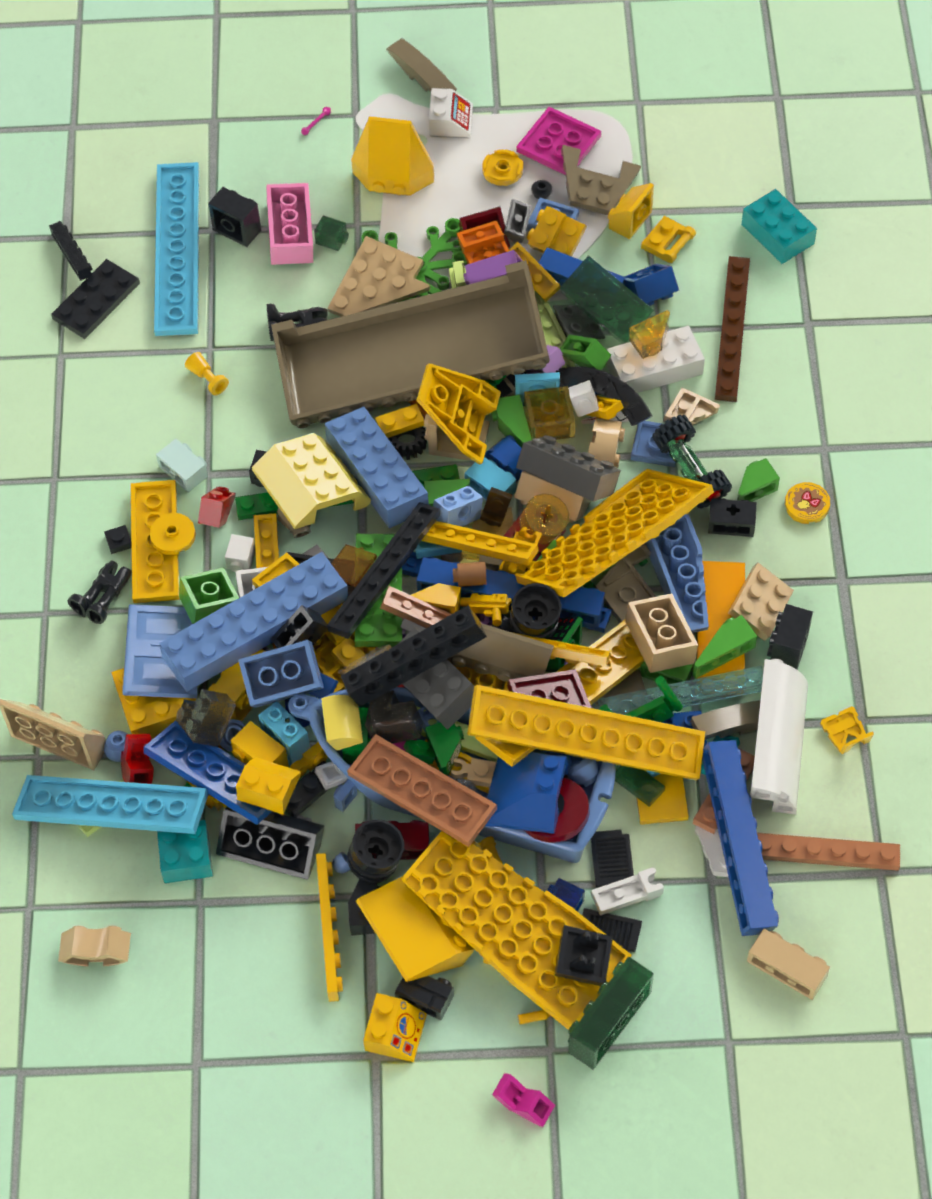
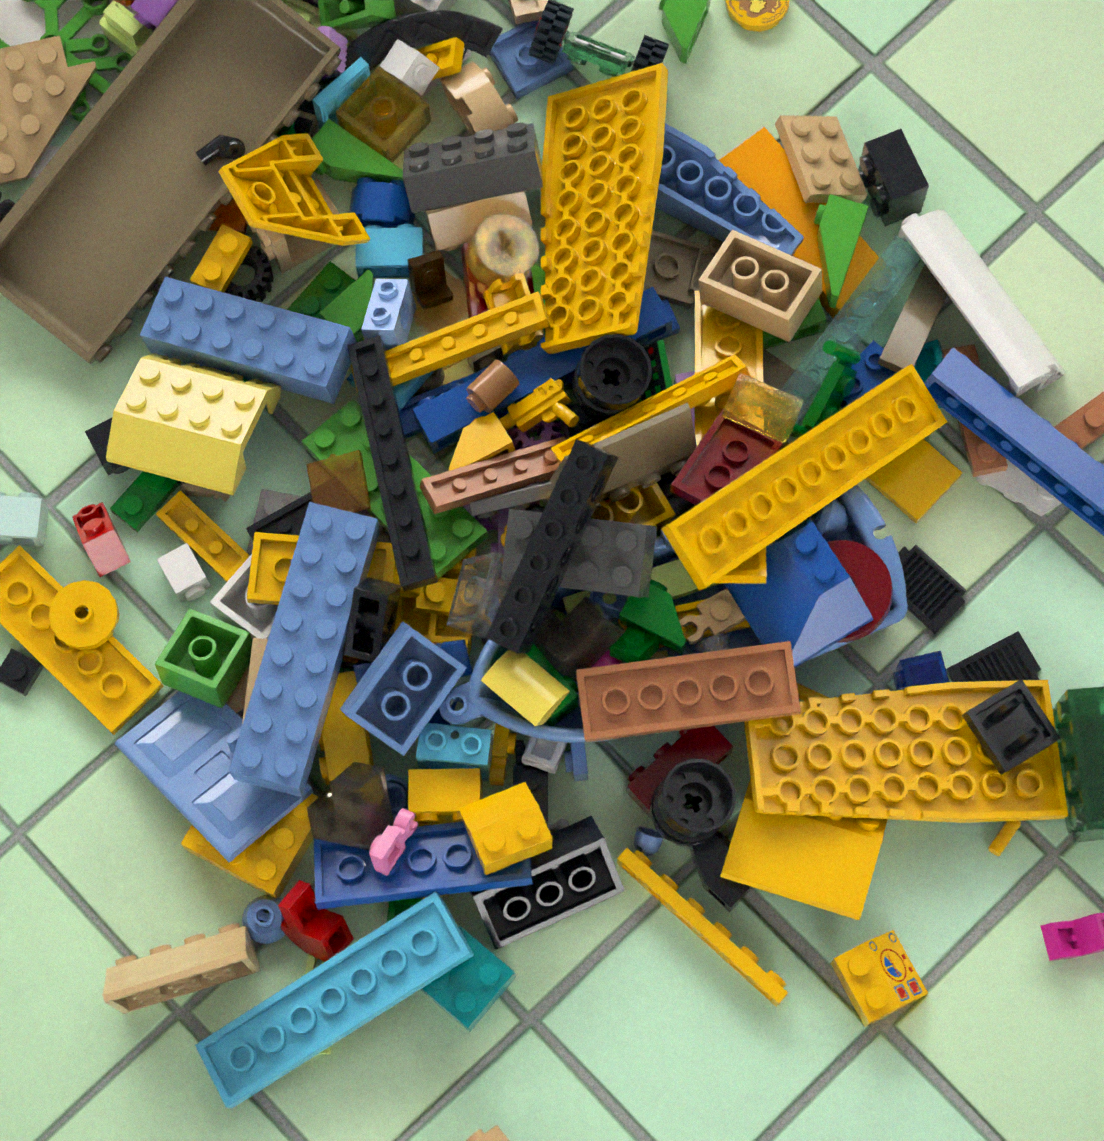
camera: 40 degrees left, 15 degrees up
black piece [67,560,132,624] -> none
black brick [395,976,454,1020] -> none
white plate [591,868,664,916] -> none
clear green plate [615,765,665,807] -> none
black brick [708,498,757,537] -> none
yellow piece [820,706,874,754] -> none
none -> black arm [195,135,245,166]
none -> bright pink plate [369,808,418,876]
none -> clear yellow window [721,373,804,444]

